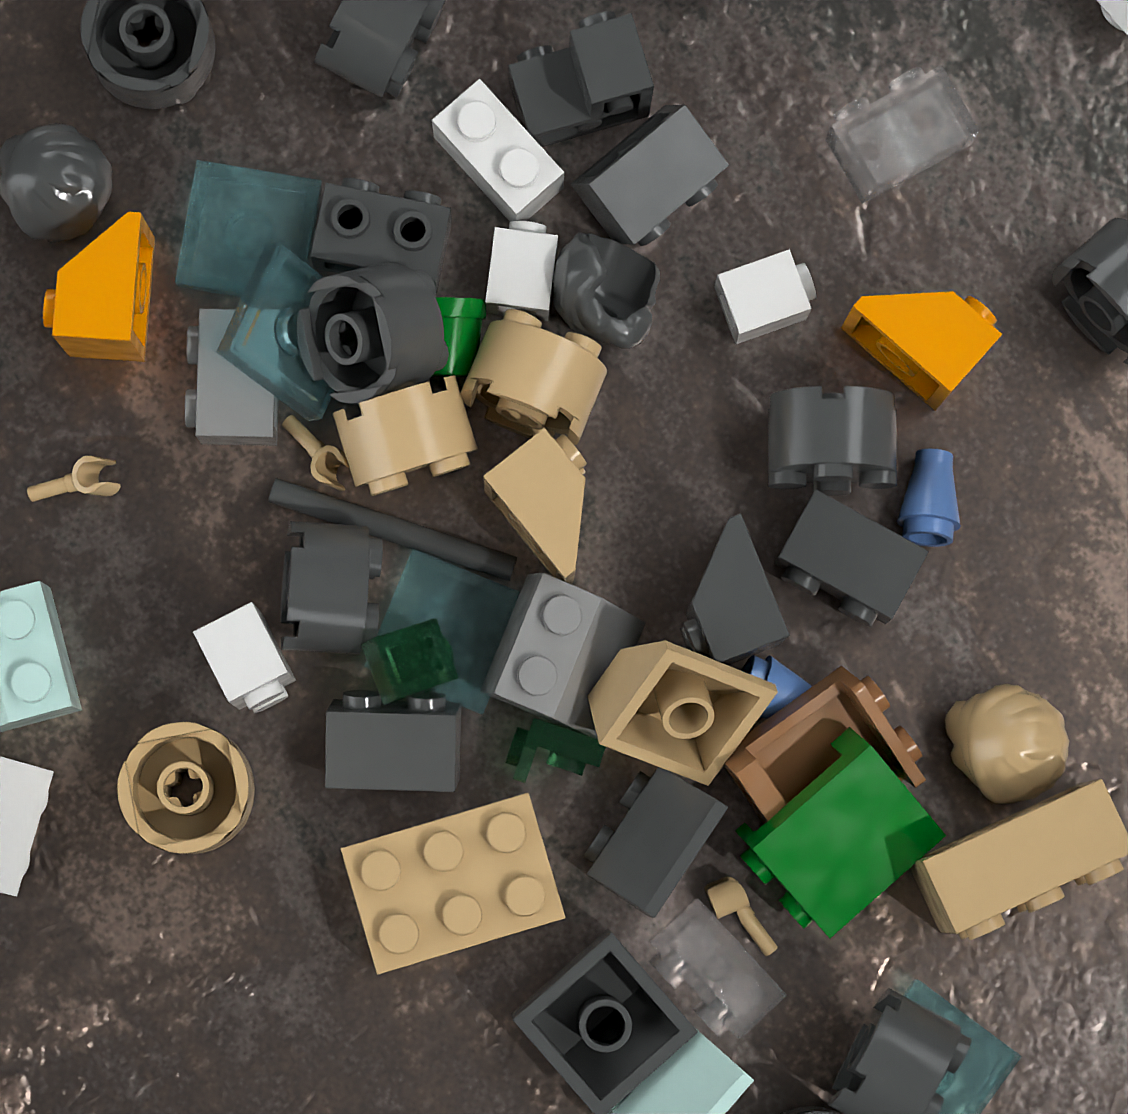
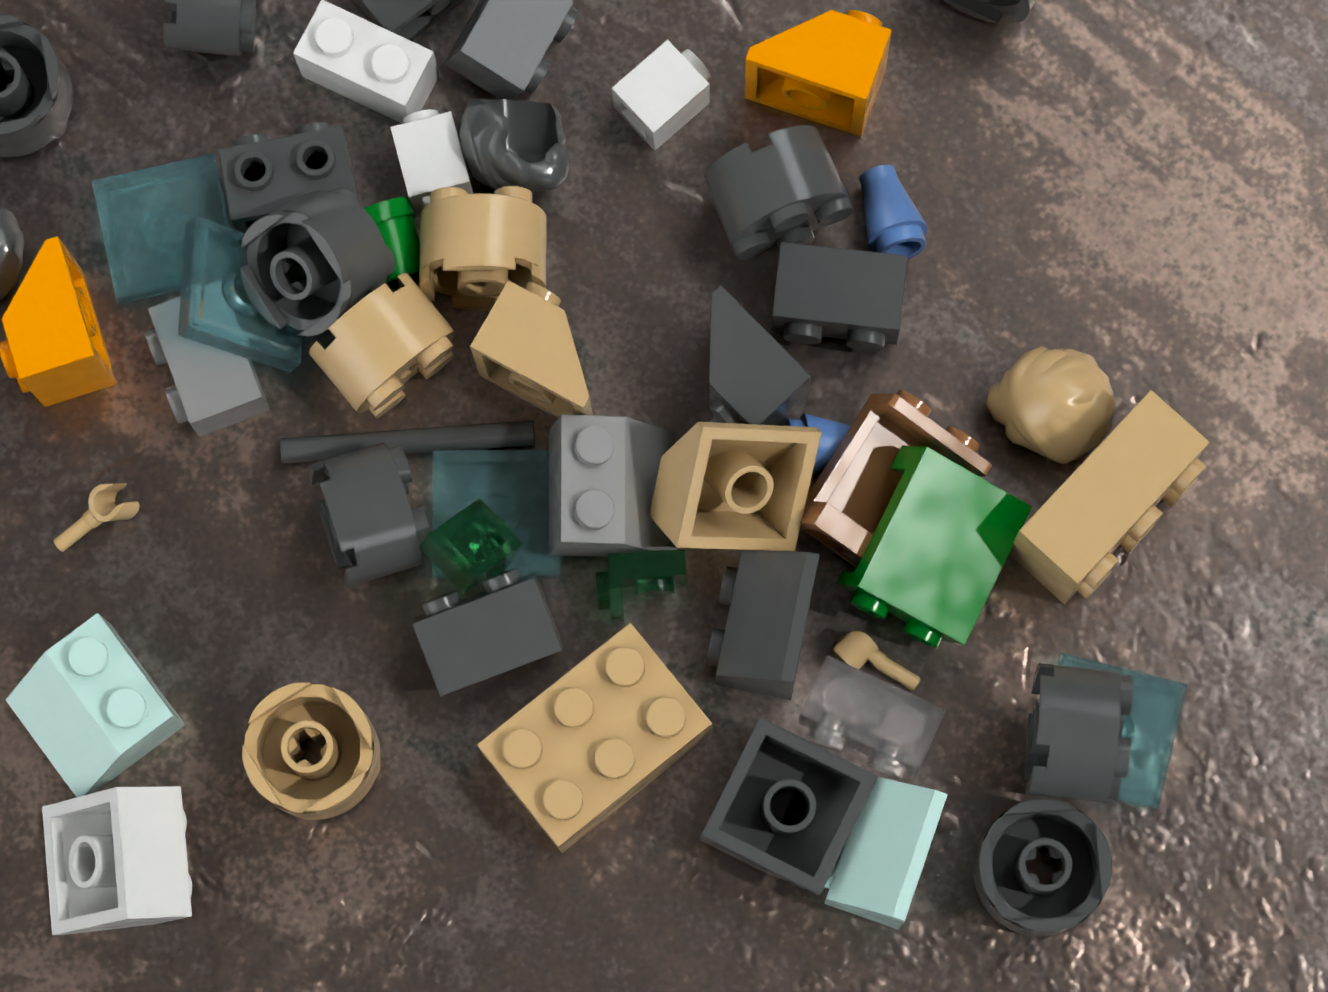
camera: 10 degrees left, 5 degrees down
white brick [193,602,296,713] -> none
tan hand [282,415,349,491] -> none

